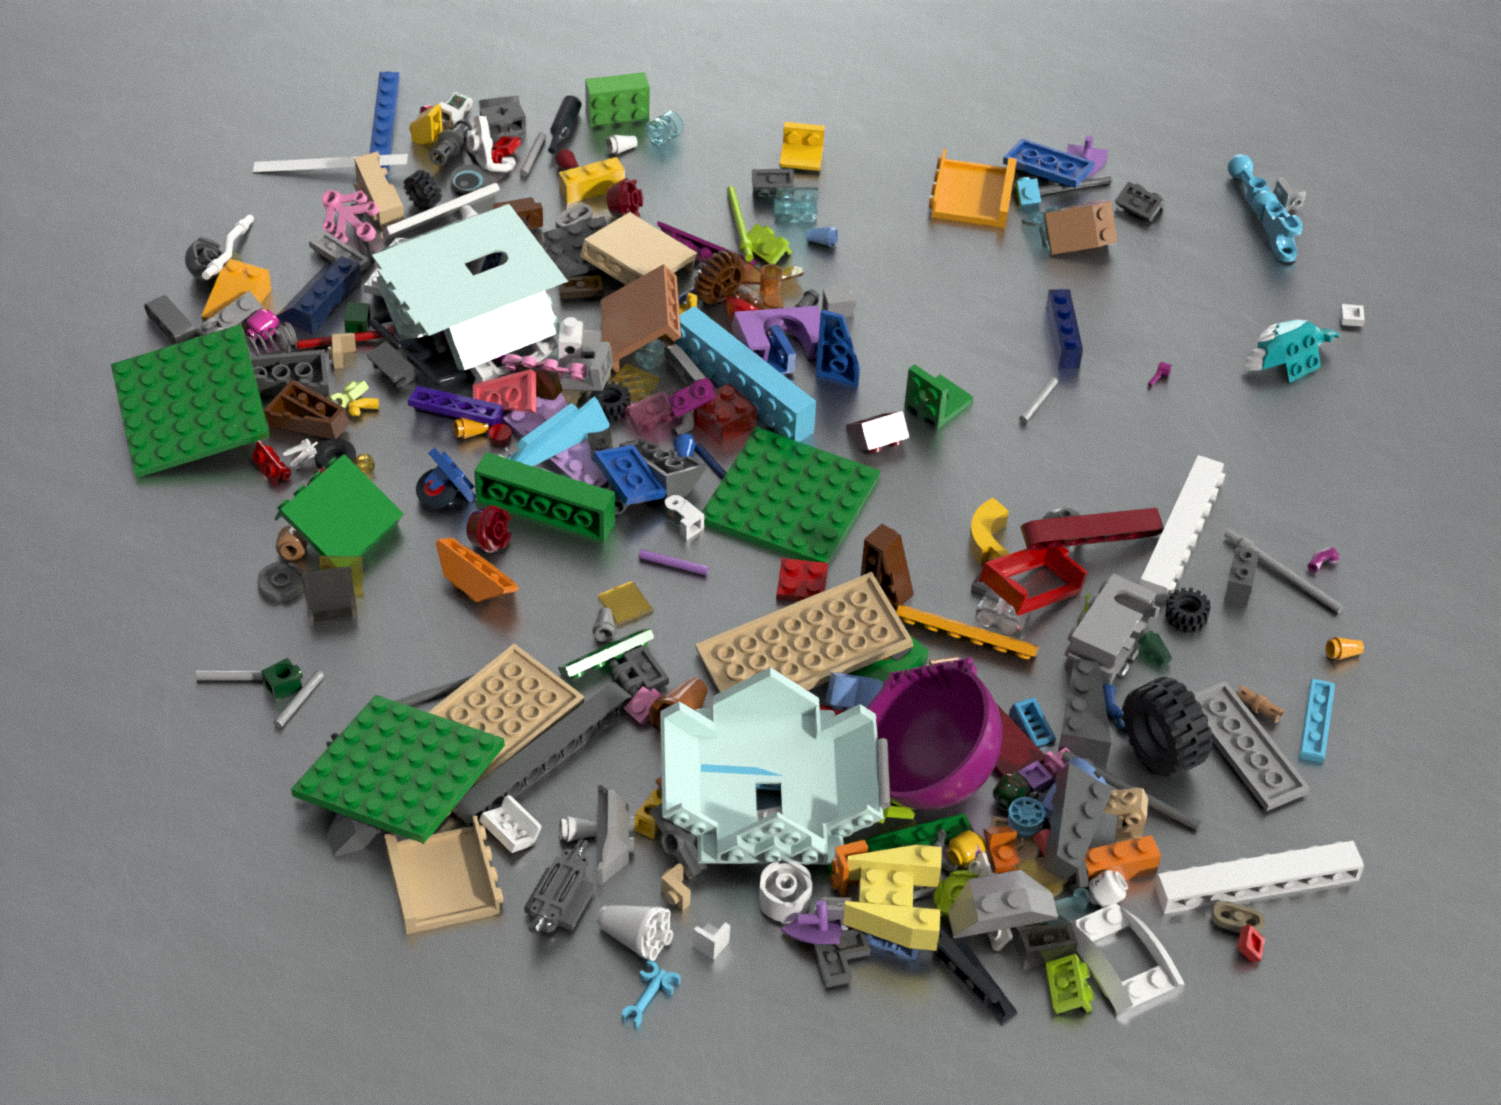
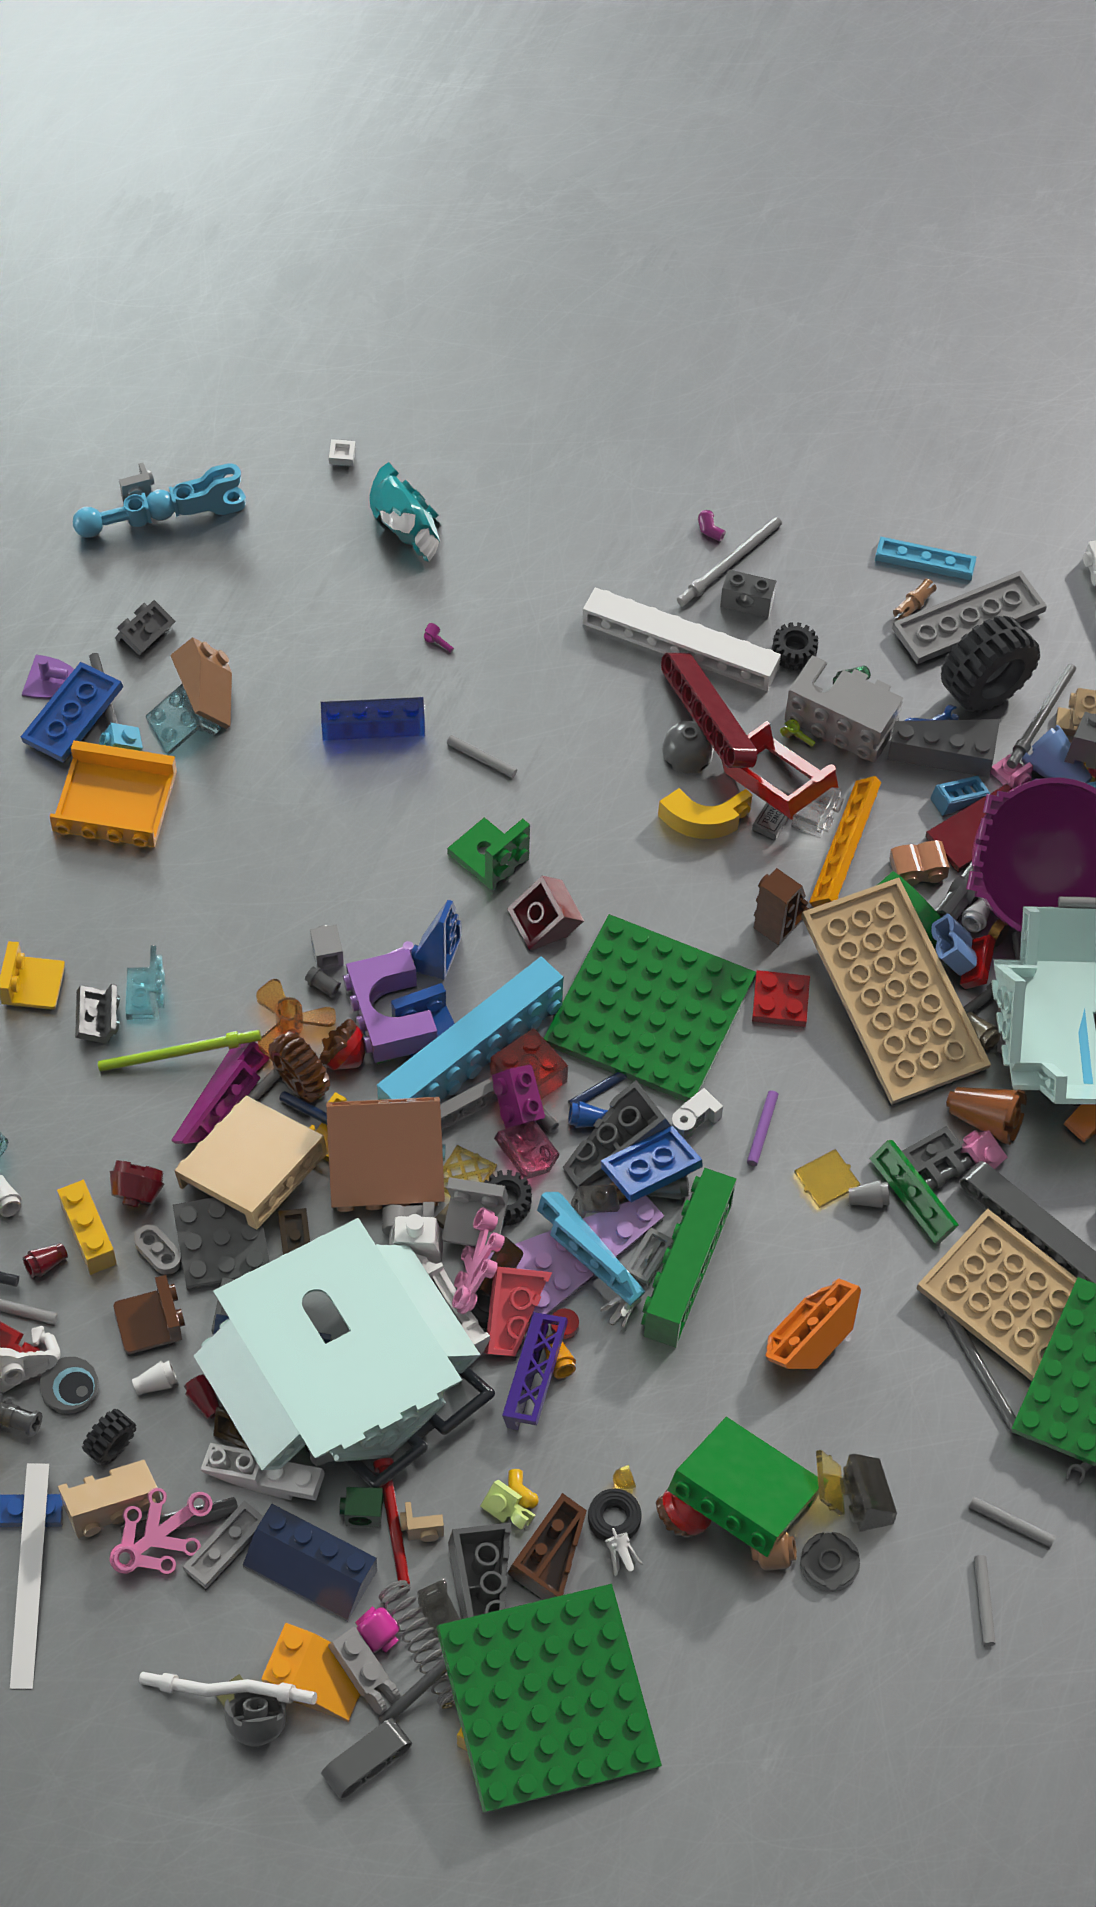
camera: 90 degrees left, 10 degrees up
red hinge [252,440,291,487] -> none
dark green brick [261,658,303,702] -> none
dark grey hinge [367,341,417,388] -> none
white tile [382,183,500,240] -> none
plate [416,447,476,509] -> none
dark red cone [466,506,511,553] -> none
lime bracket [747,223,792,267] -> none
medium blue cone [806,226,838,247] -> none
light orange cone [1325,637,1364,661] -> none

